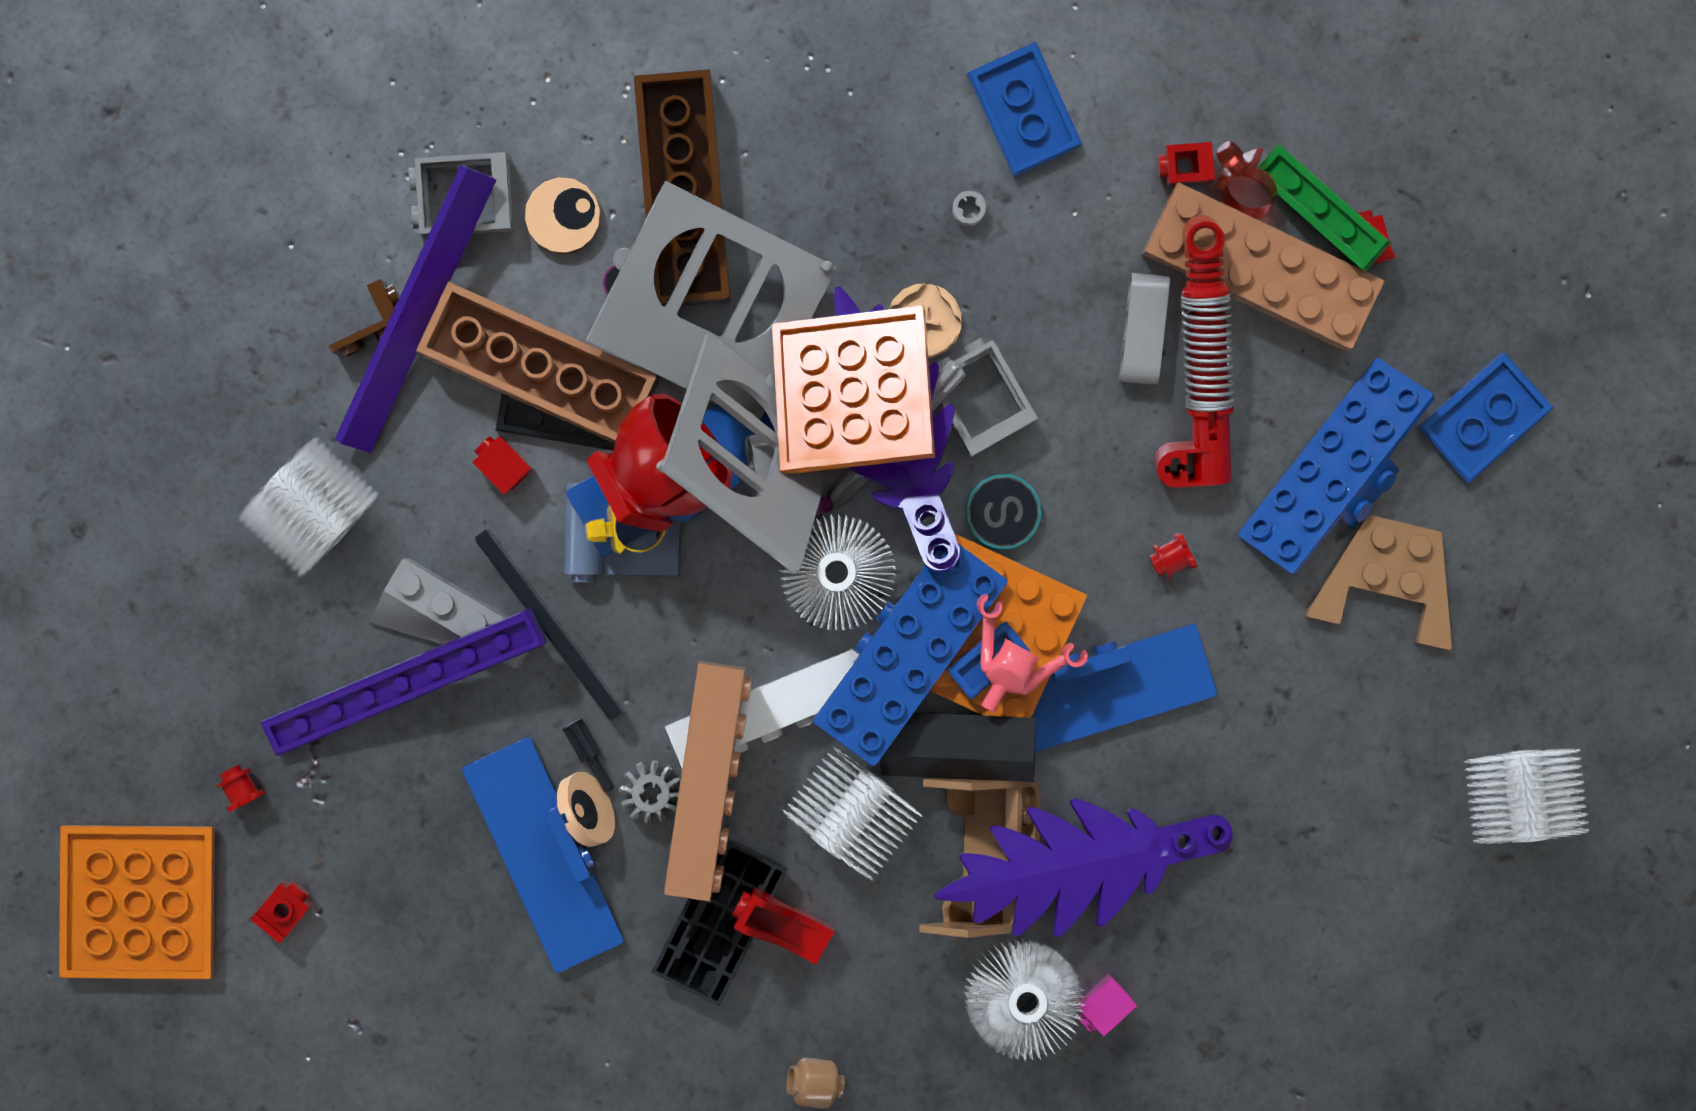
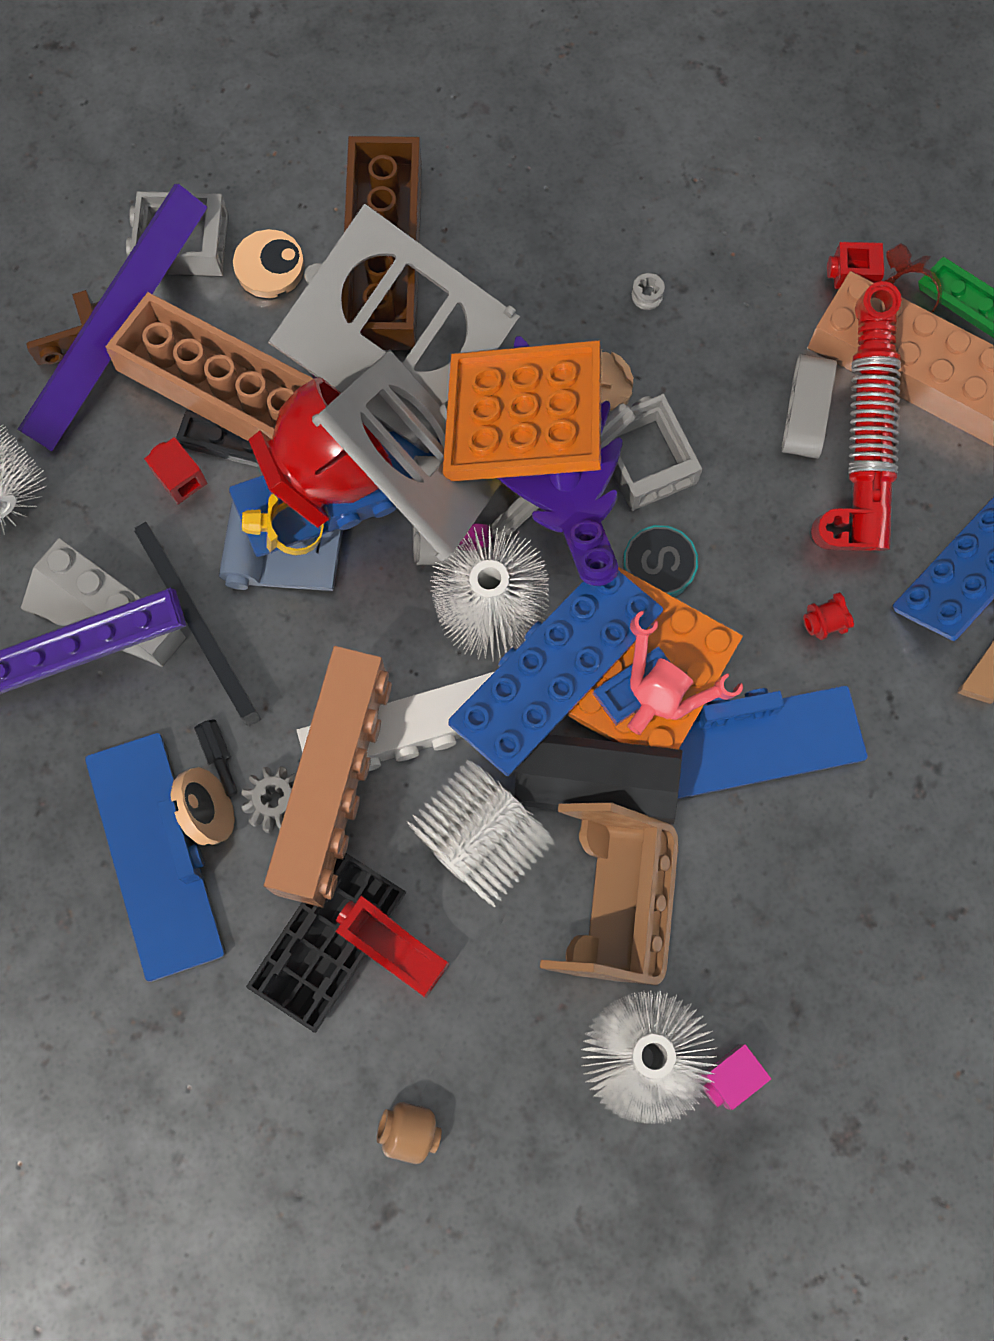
camera: 10 degrees right, 15 degrees down
dark purple plant [934,798,1233,937] -> none
blue tile [967,42,1083,177] -> none

